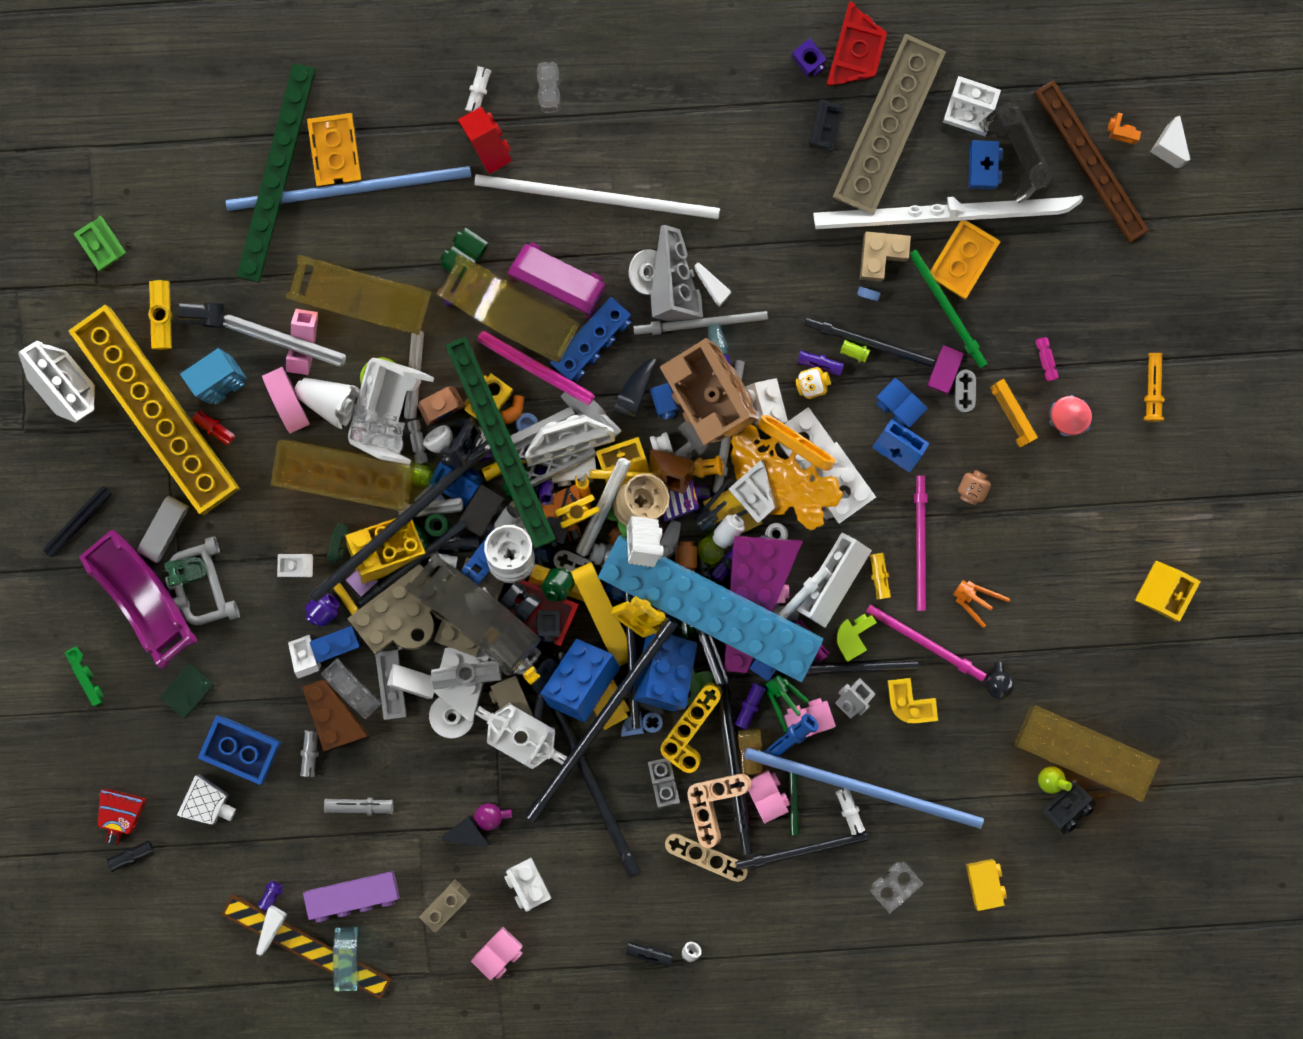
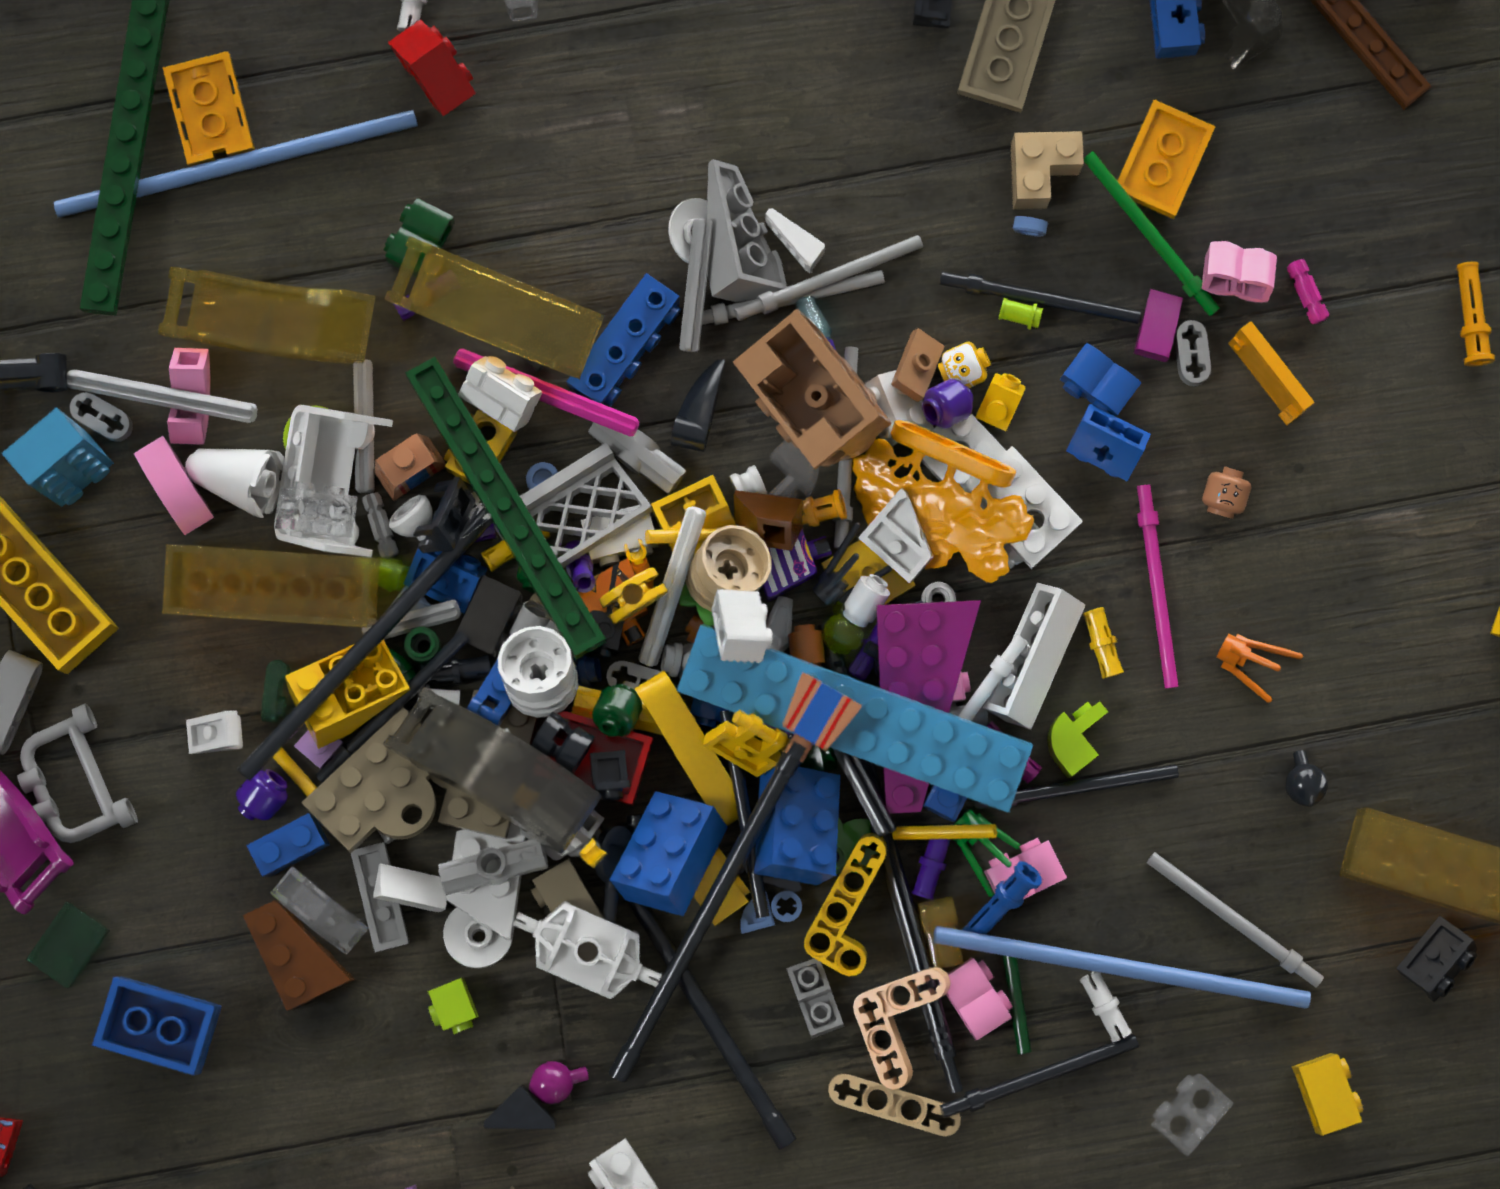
camera: 10 degrees left, 5 degrees down
clear green plate [164,557,207,586] -> none
white torso [177,774,236,825] -> none
red axle [192,410,235,445] -> none
white slope [288,635,321,678] -> none
light grey pin [300,730,319,777] -> none
light grey pin [324,797,393,816] -> none
white piece [475,174,720,219] -> none
orange arm [500,395,525,424] -> none
windscreen [507,242,606,320] -> none
white wedge [525,415,615,467] -> none
blue brick [650,383,680,420] -> none
dark purple pin [797,350,844,377] -> none
white piece [813,195,1083,229] -> none
light grey brick [835,678,875,719] -> none
dark pink bar [866,604,986,681] -> none
yellow plate [887,678,938,723] -> none
lime piece [1038,766,1072,794] -> none
coral hair [1049,395,1092,436] -> none
none -> light grey beam [70,392,133,442]
none -> lime brick [428,978,479,1034]
none -> white brick [458,356,542,432]
none -> light grey axle [679,218,713,353]
none -> light grey bar [734,235,923,321]
none -> torso [782,672,862,762]
none -> medium nougat plate [891,328,945,402]
none -> yellow bar [893,824,997,840]
none -> dark purple head [922,379,973,429]
none -> yellow bracket [975,373,1026,431]
none -> light grey bar [1146,852,1324,988]
none -> bright pink brick [1202,241,1277,302]

